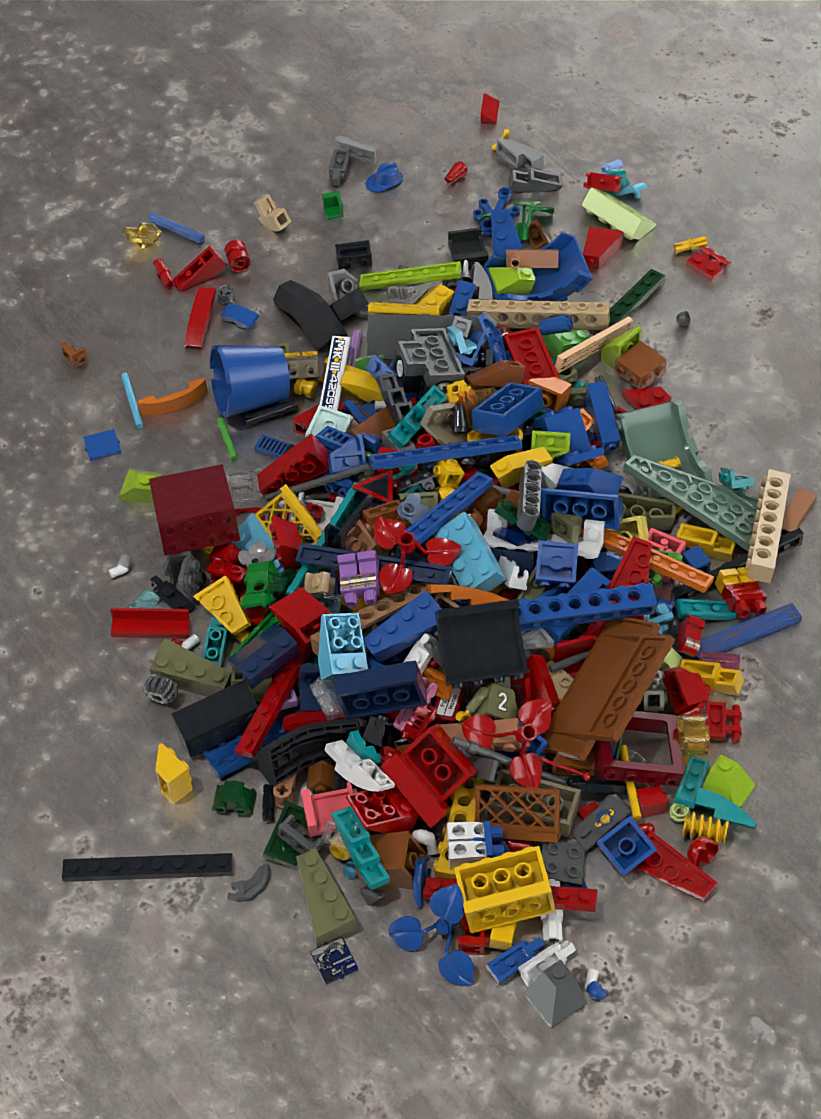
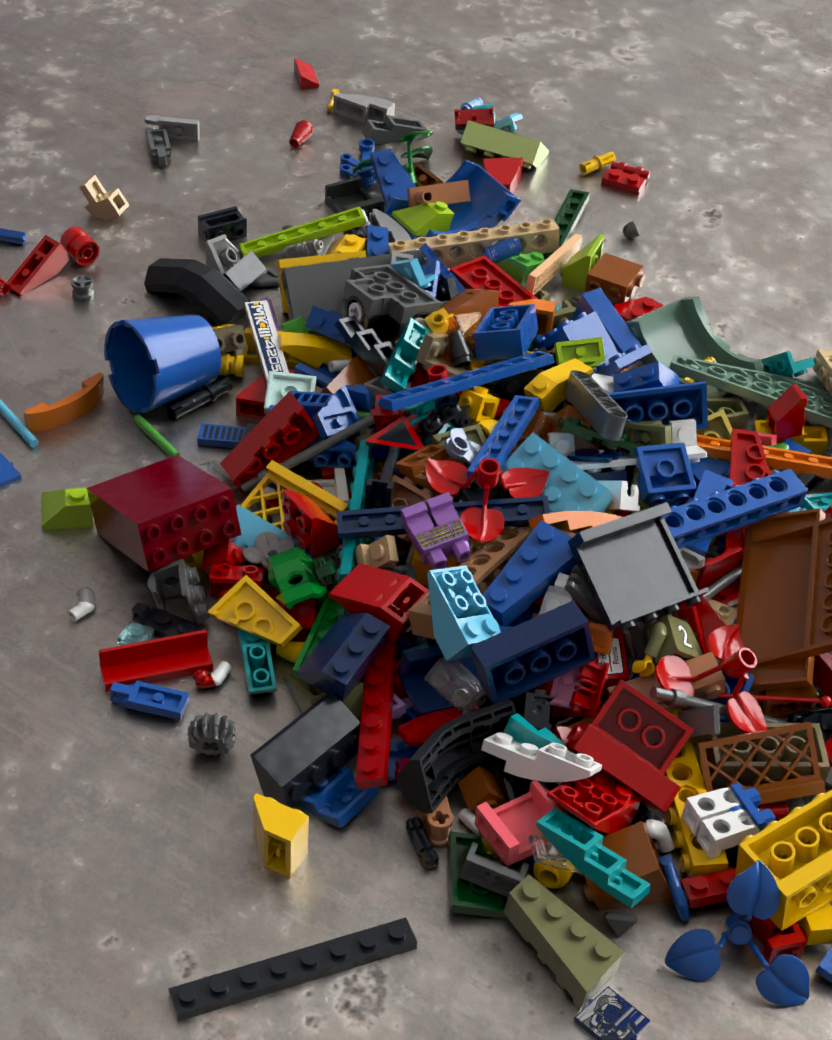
camera: 25 degrees left, 10 degrees down
olive wedge [150,638,231,697] -> none
red slope [184,287,216,349] -> none
dark green cylinder [212,780,257,815] -> none
blue slope [219,303,259,329] -> none
dark grey piece [227,864,270,902] -> none
green panel [322,191,344,219] -> none
dark azure hinge [343,861,359,880] -> none
blue piece [366,162,403,192] -> none
none -> blue hinge [110,681,189,720]
none -> red slope [766,384,808,441]

